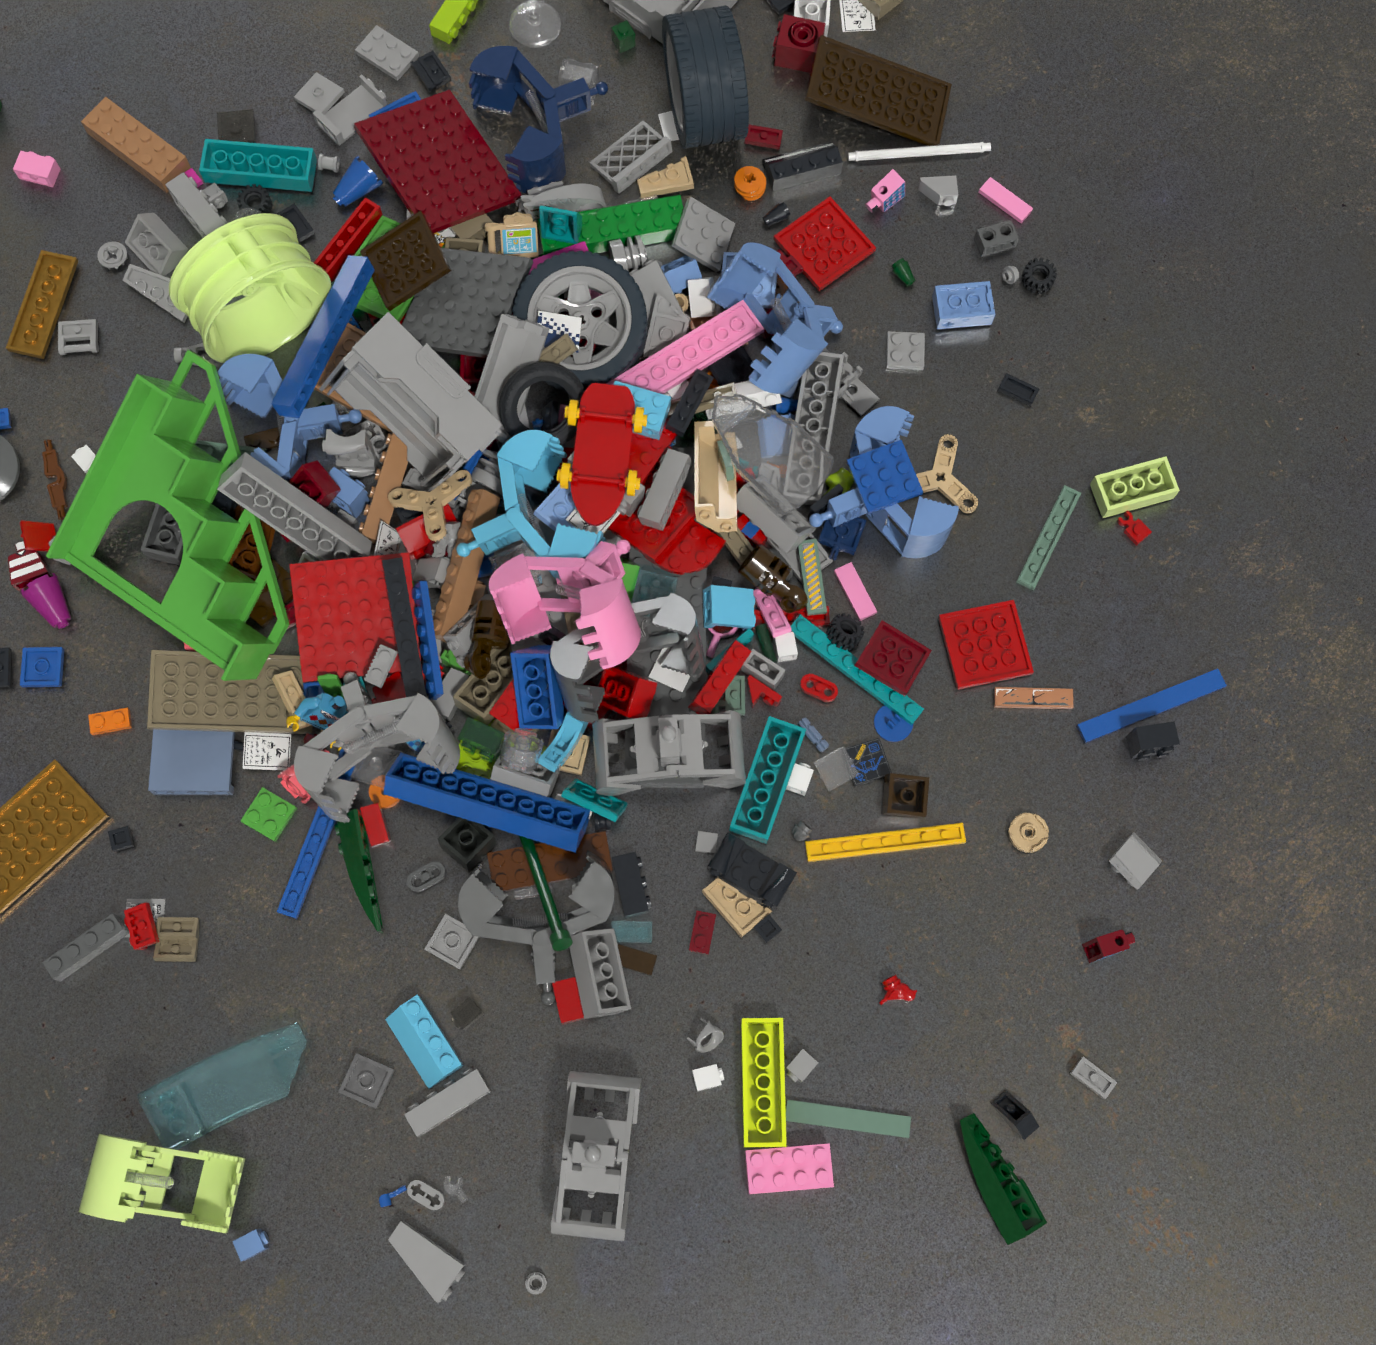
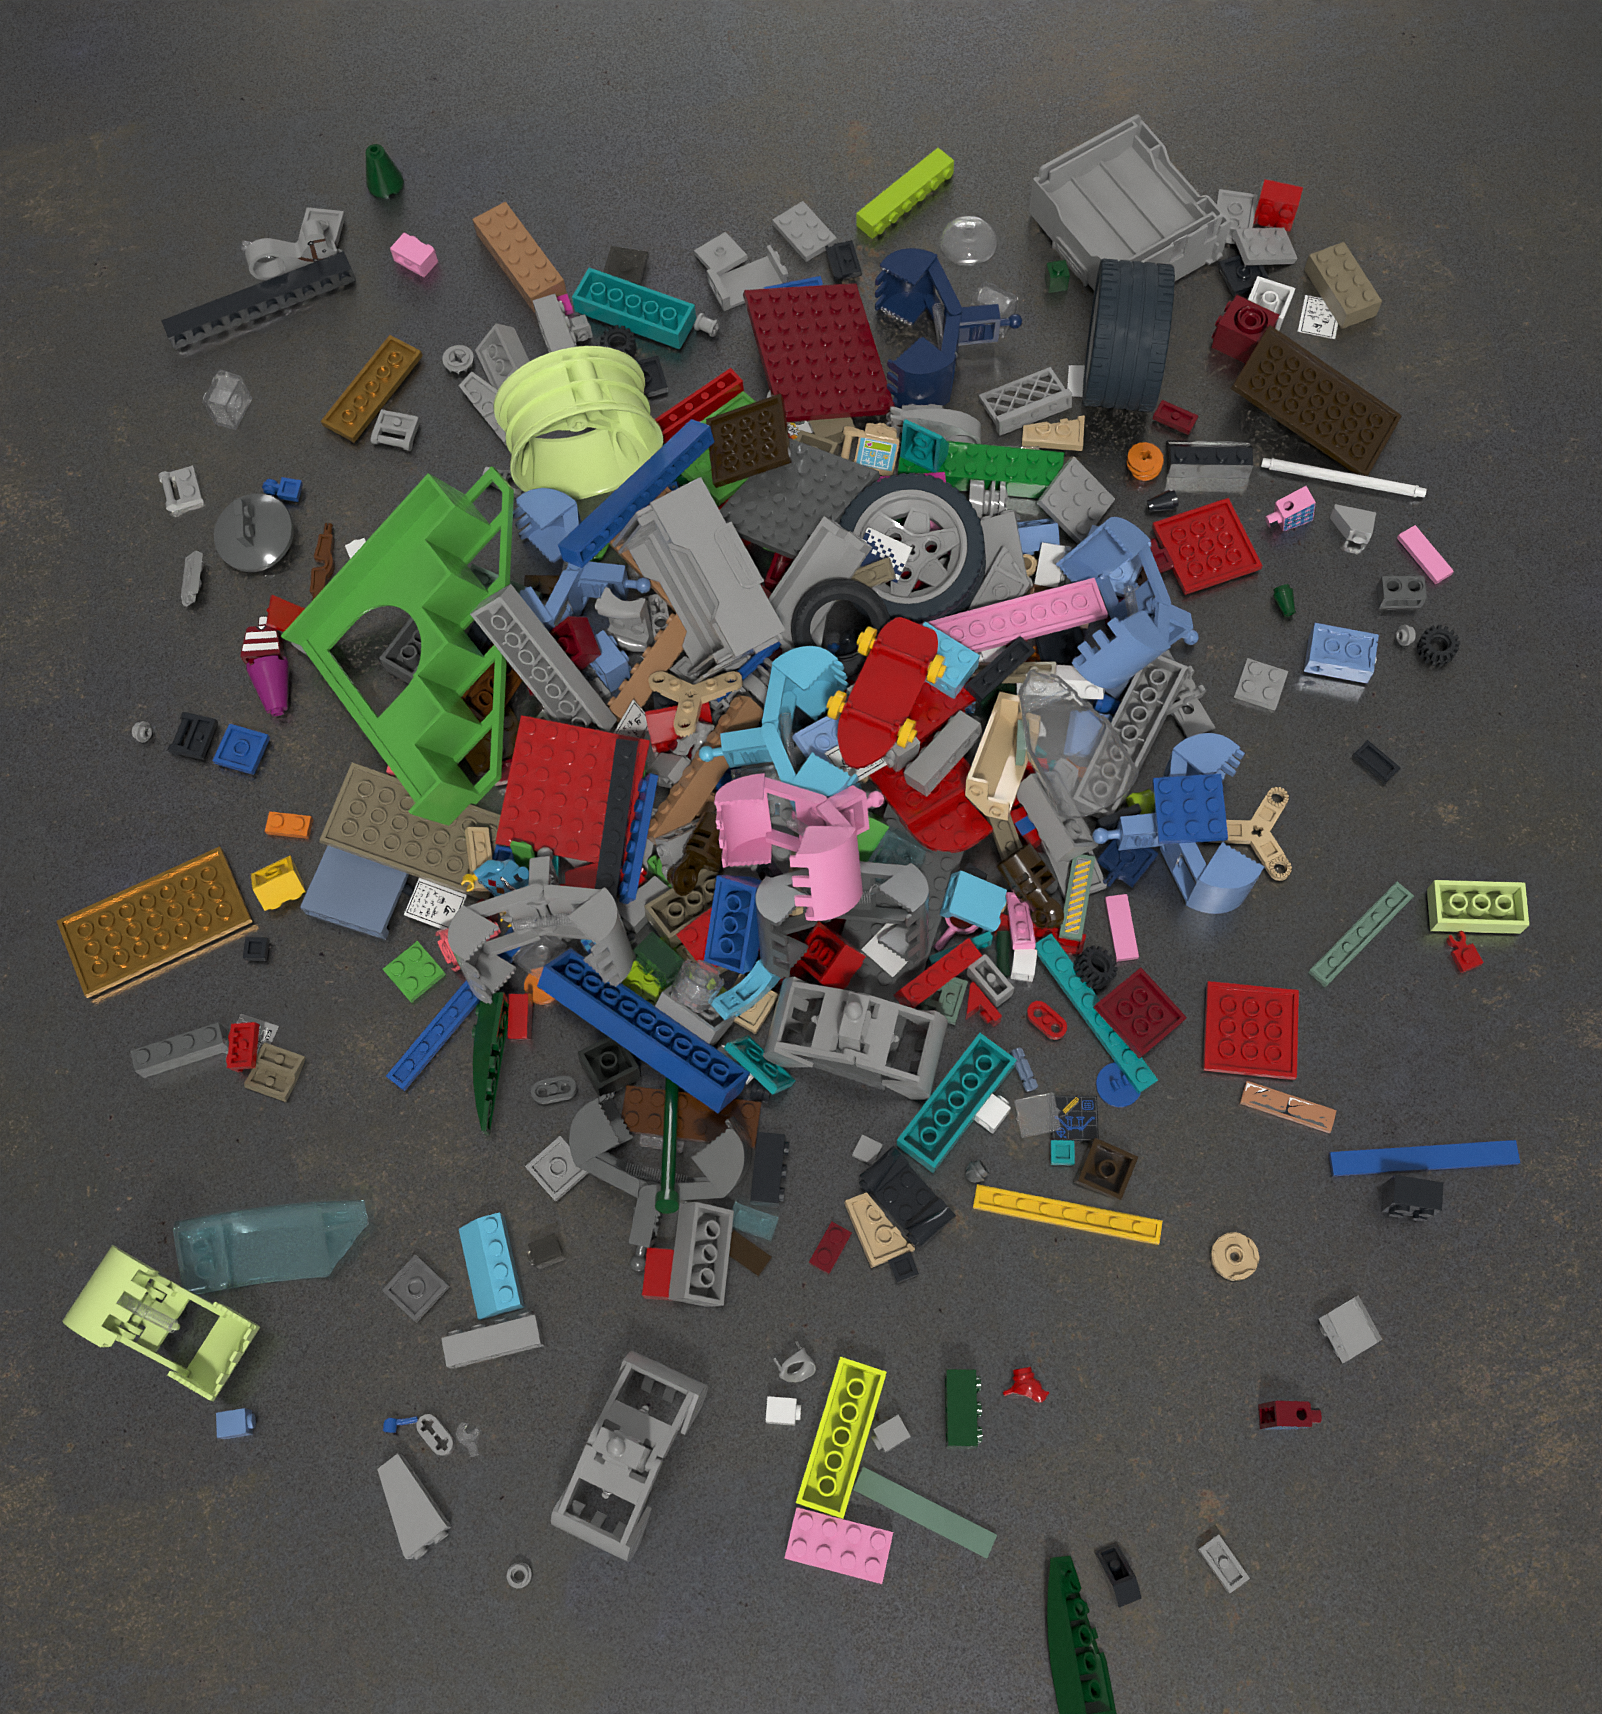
camera: 25 degrees right, 5 degrees down
blue cone [333,156,383,207] -> none
light grey brick [364,644,398,688] -> none
none -> yellow slope [251,855,305,911]
none -> dark green brick [944,1369,982,1449]
none -> teal plate [1050,1140,1075,1165]

